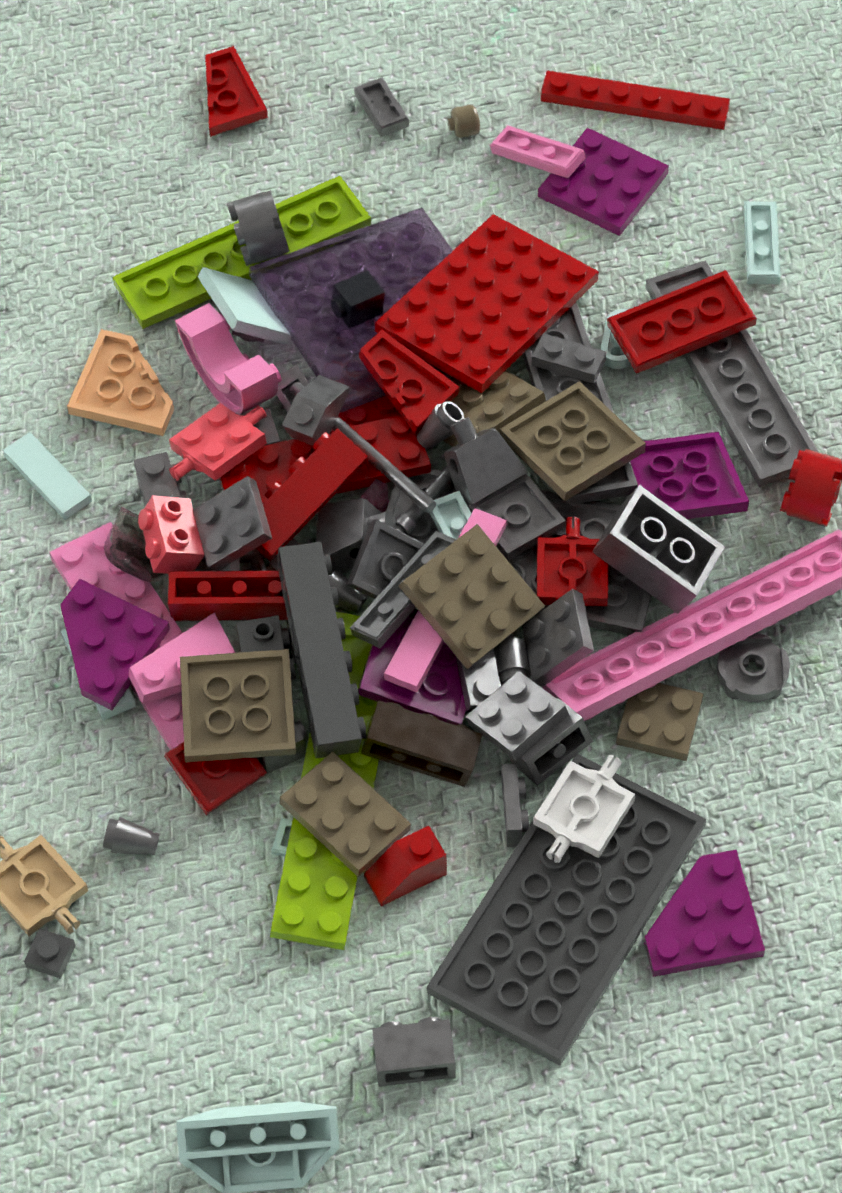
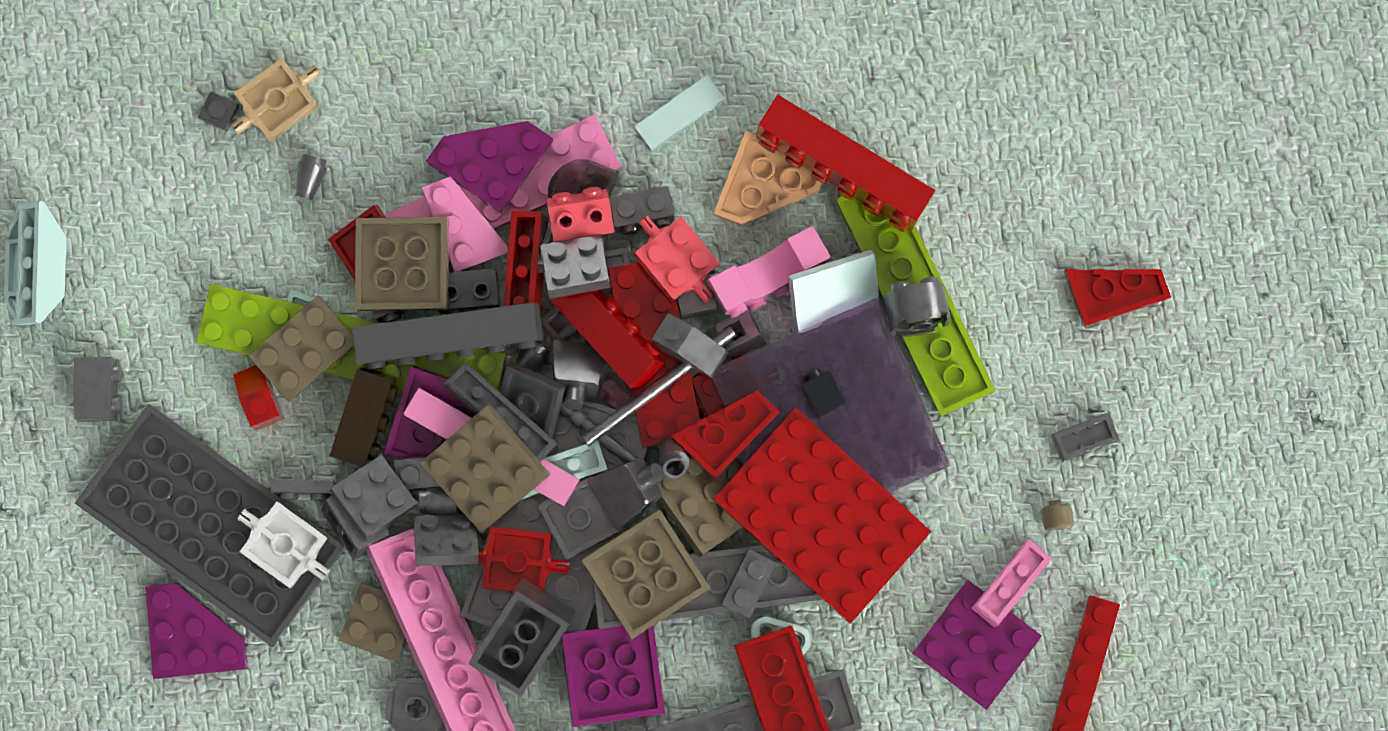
camera: 90 degrees right, 25 degrees up
none -> red brick [756,94,936,232]

